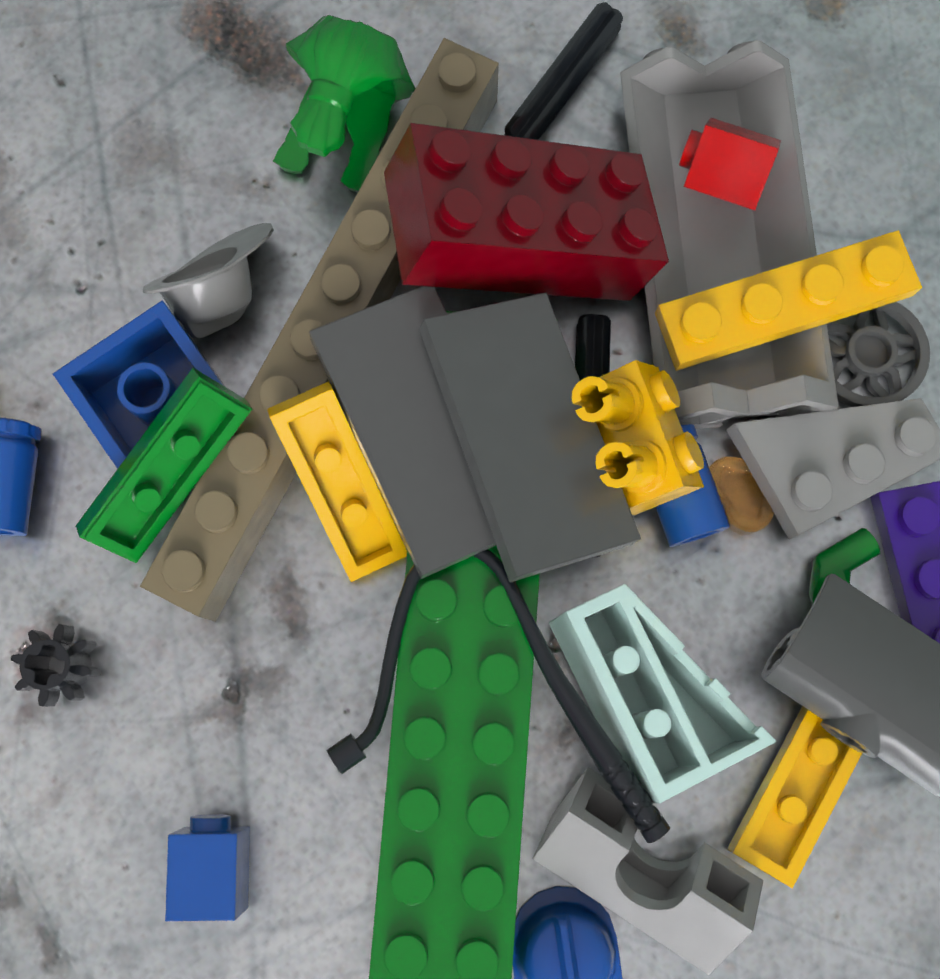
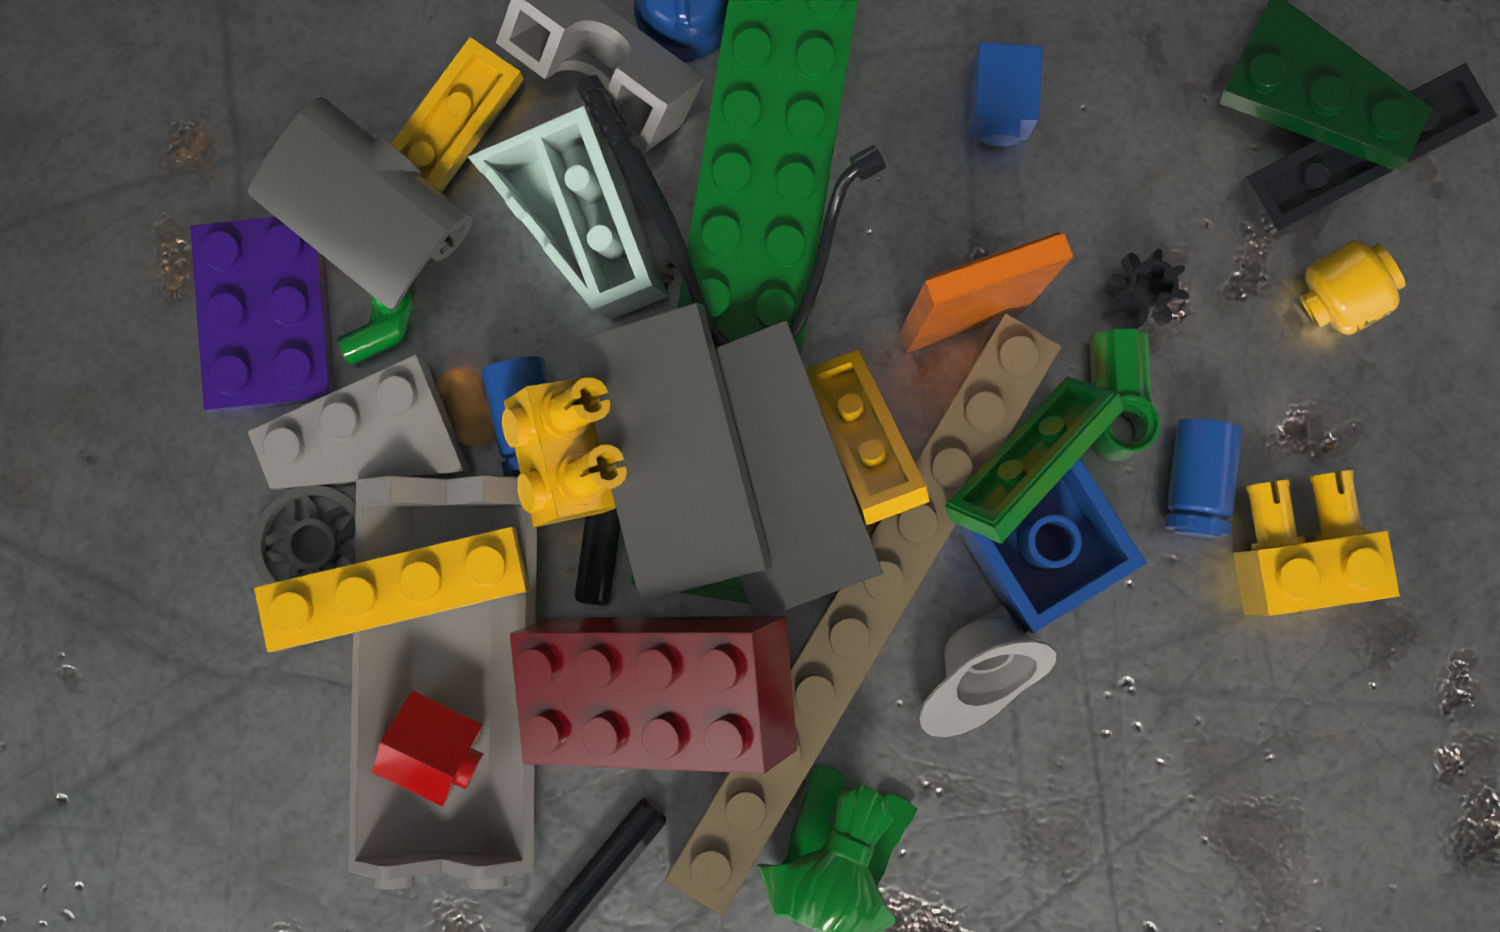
camera: 170 degrees left, 5 degrees up
none -> orange tile [899,232,1073,353]
none -> green piece [1089,329,1160,461]

